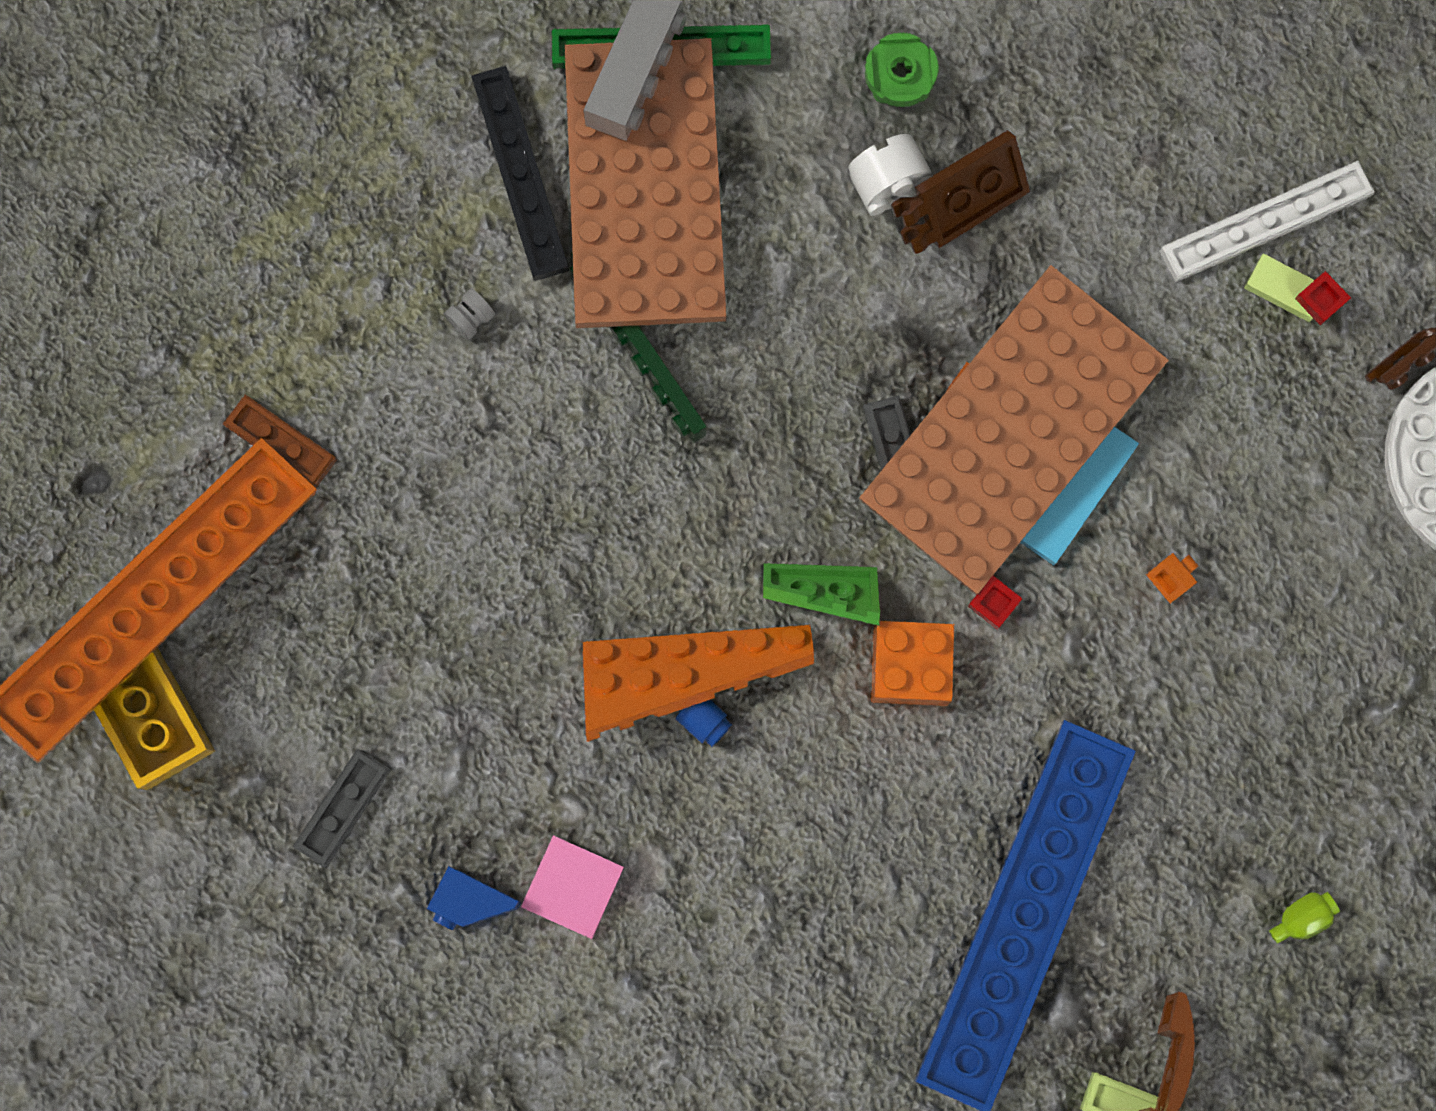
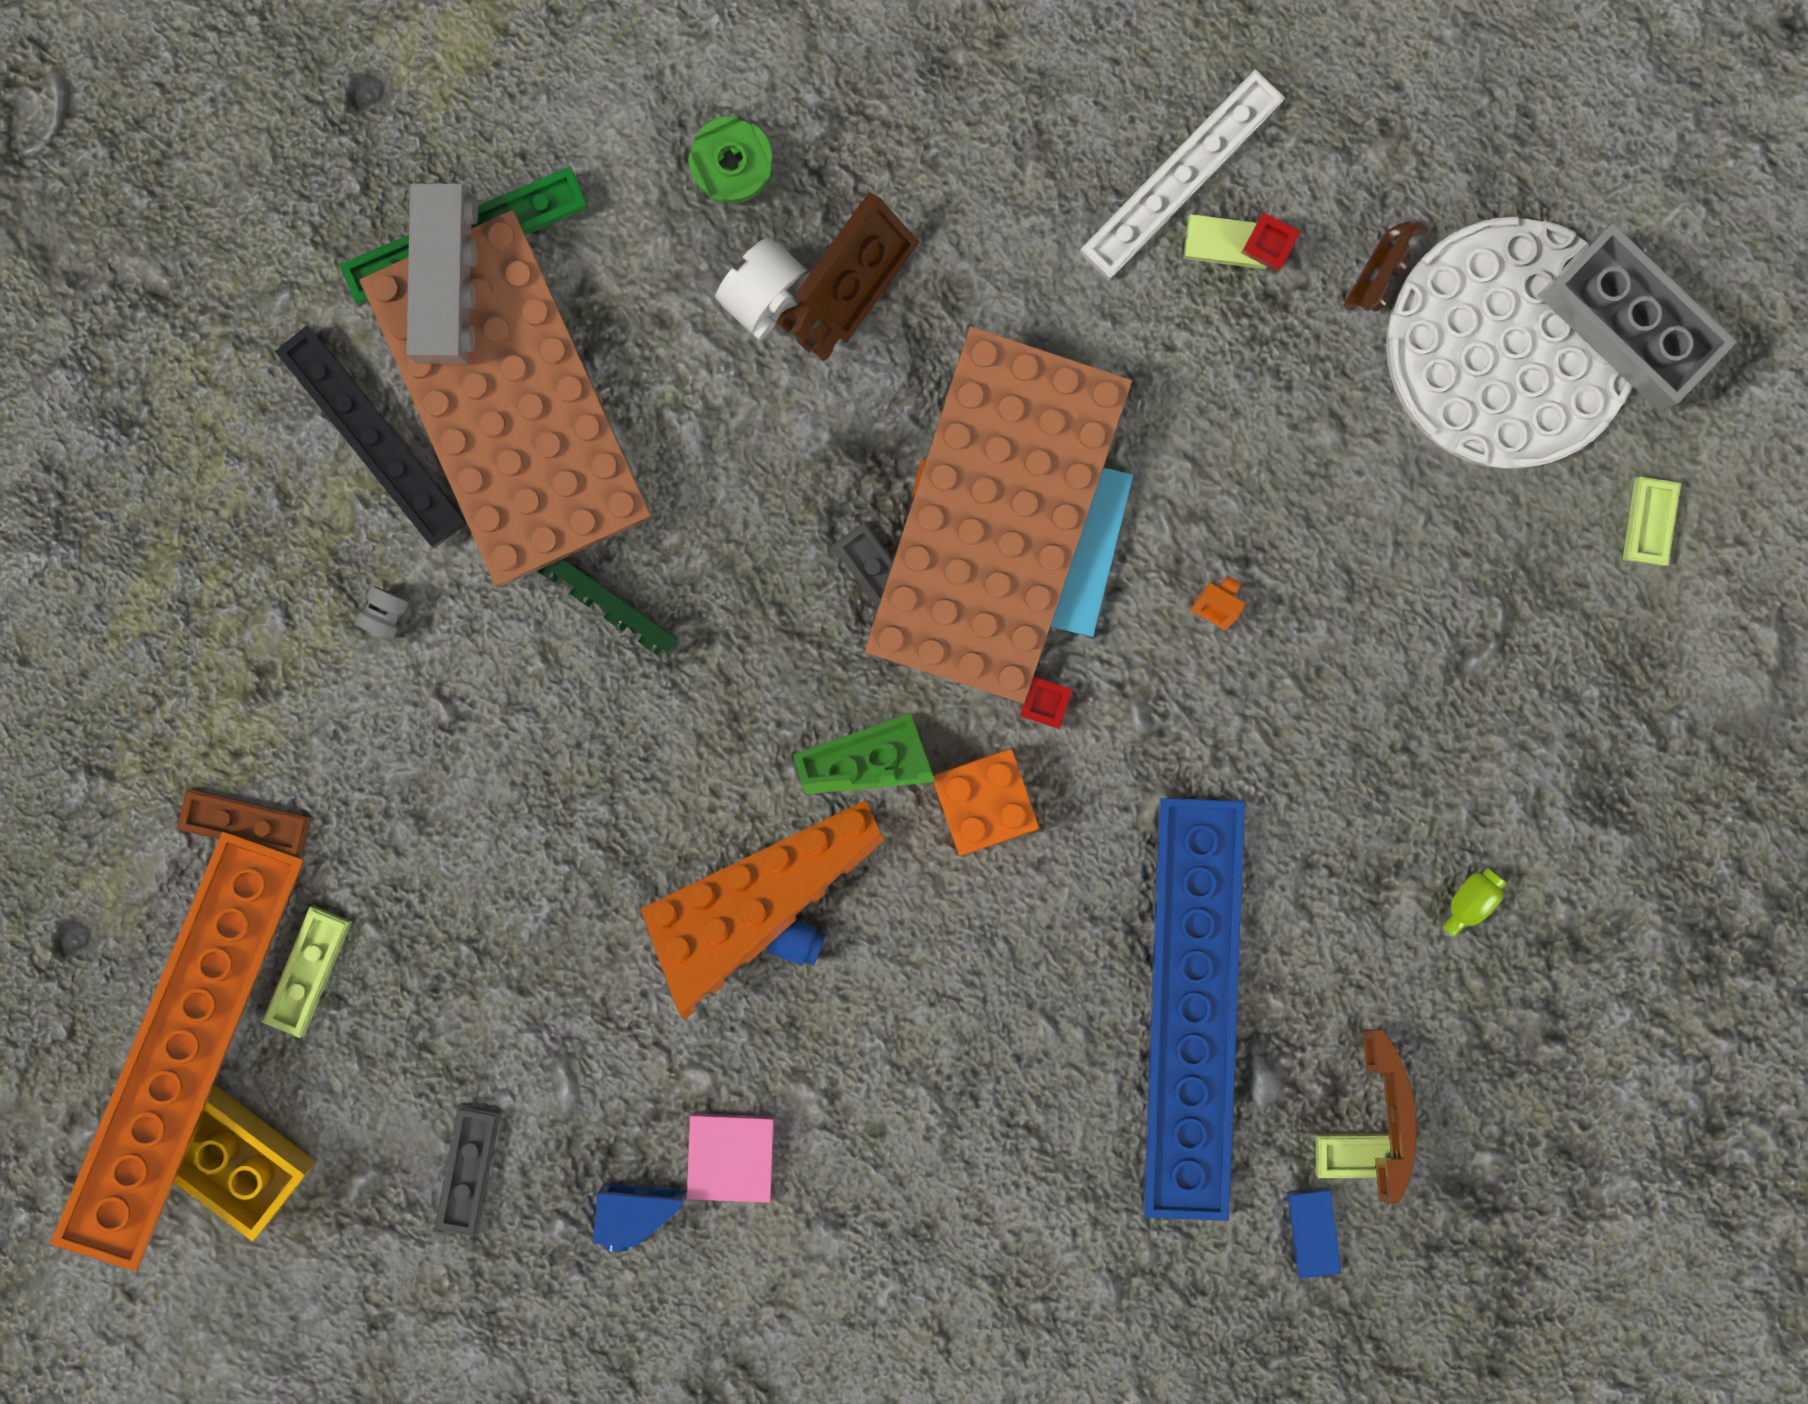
camera: 20 degrees left, 10 degrees up
none -> yellowish green tile [262,906,352,1038]

